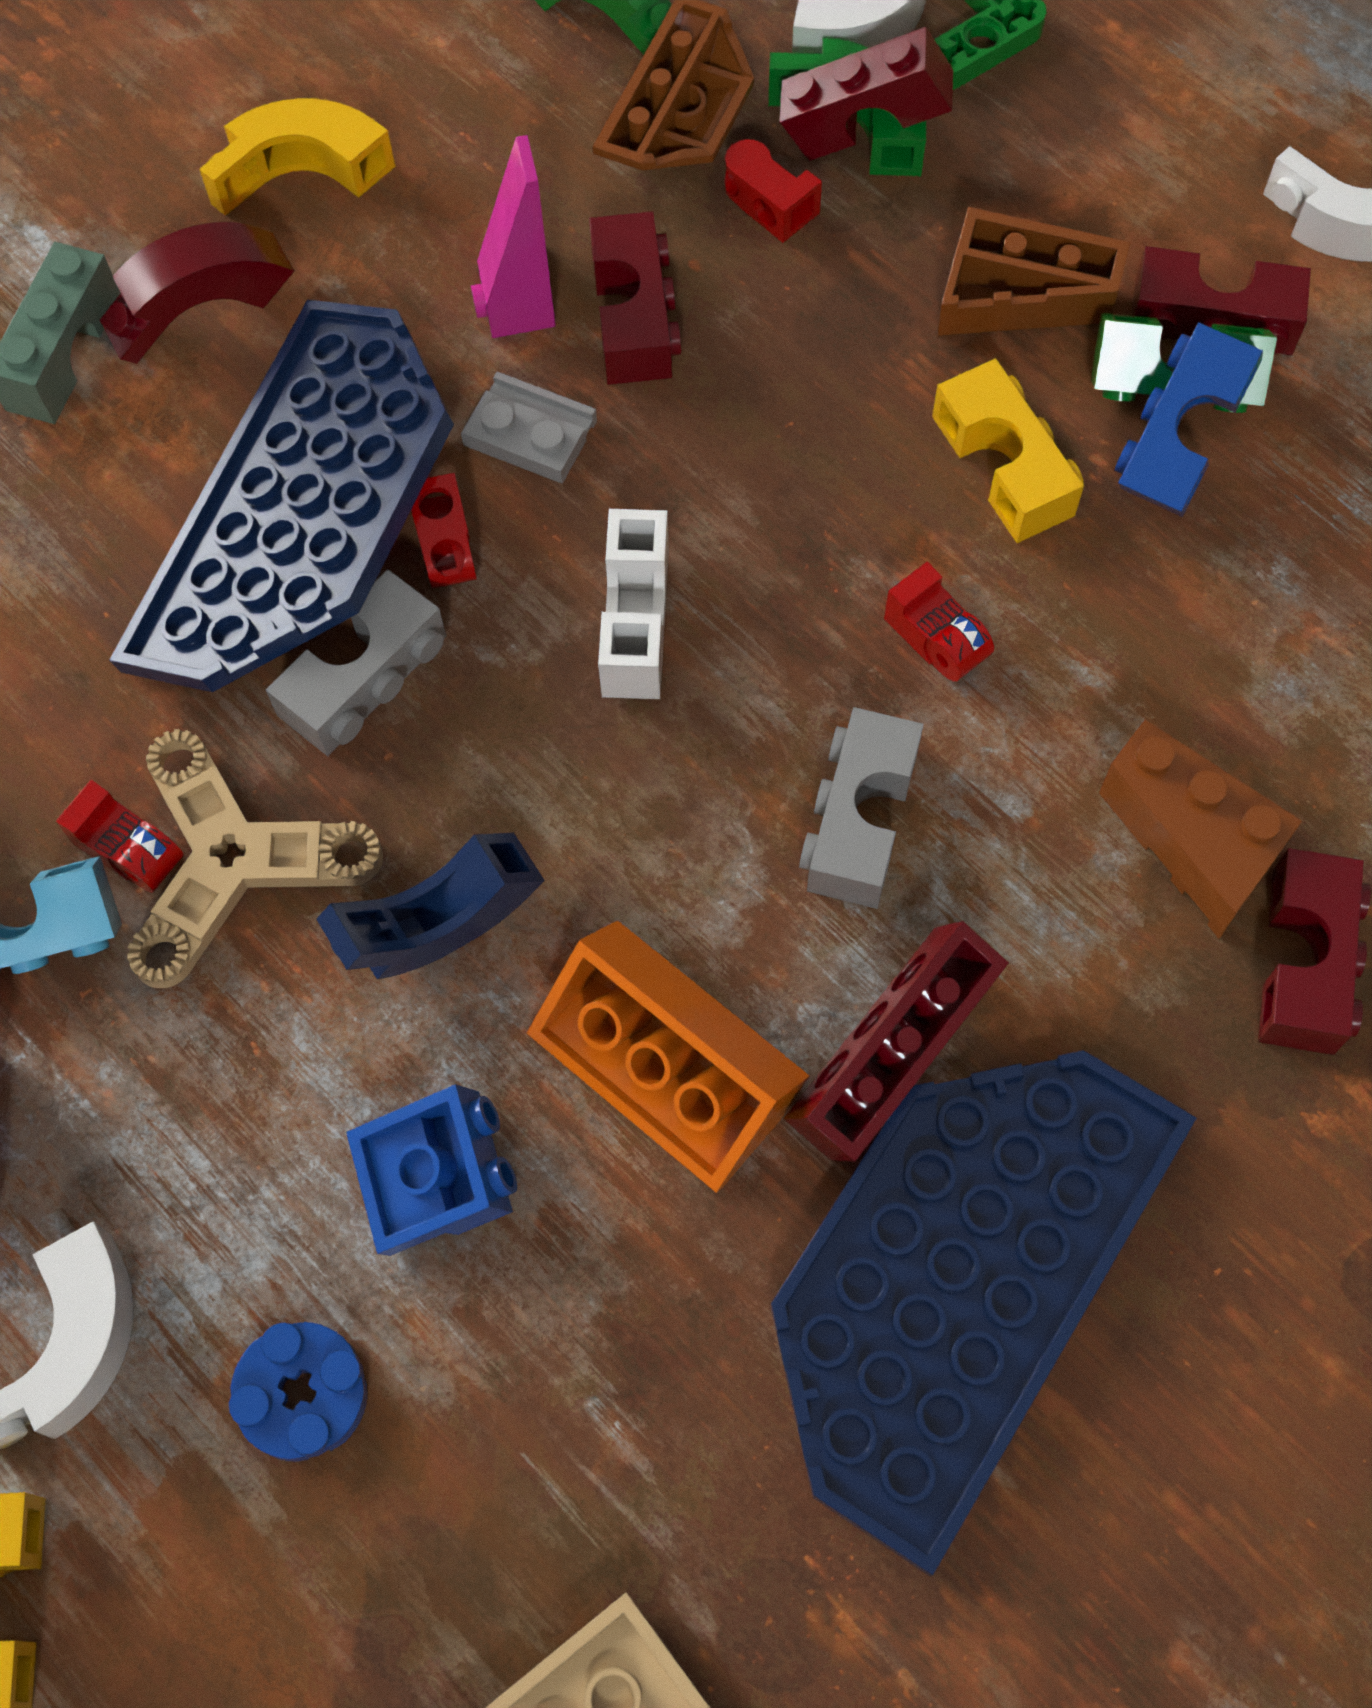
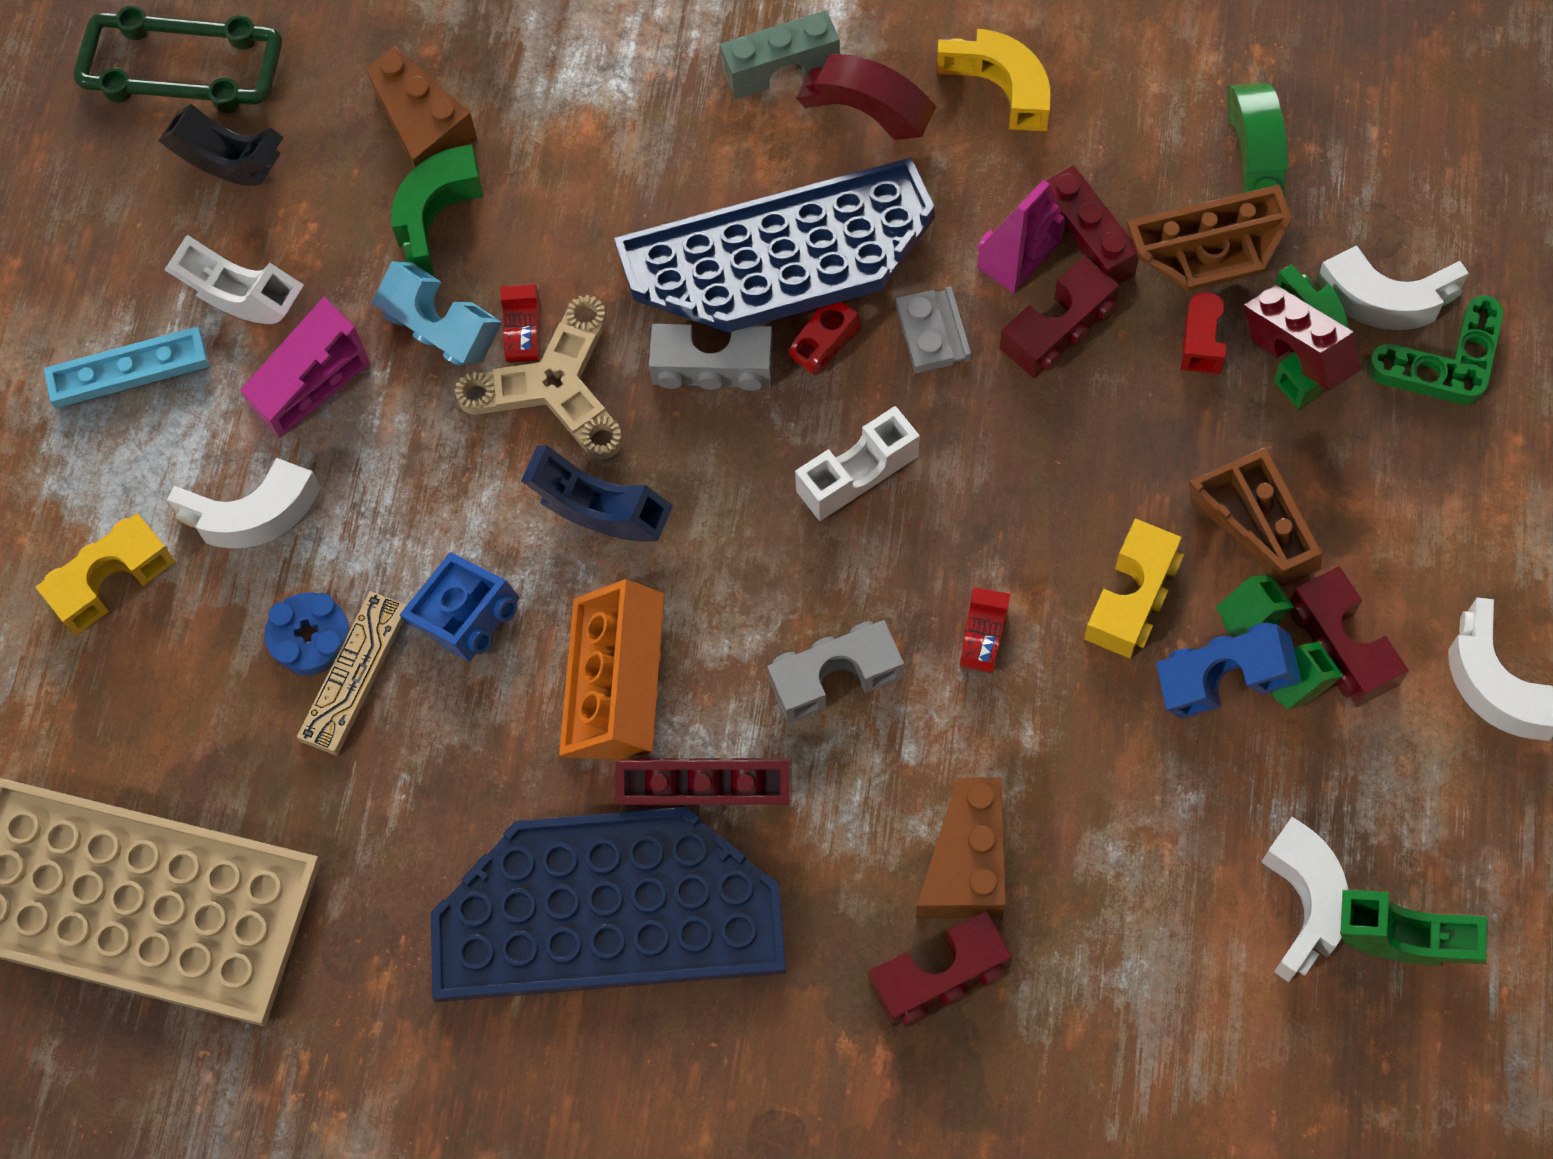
camera: 55 degrees right, 0 degrees up
none -> tan tile [297,591,407,756]
none -> dark red arch [1045,164,1139,284]

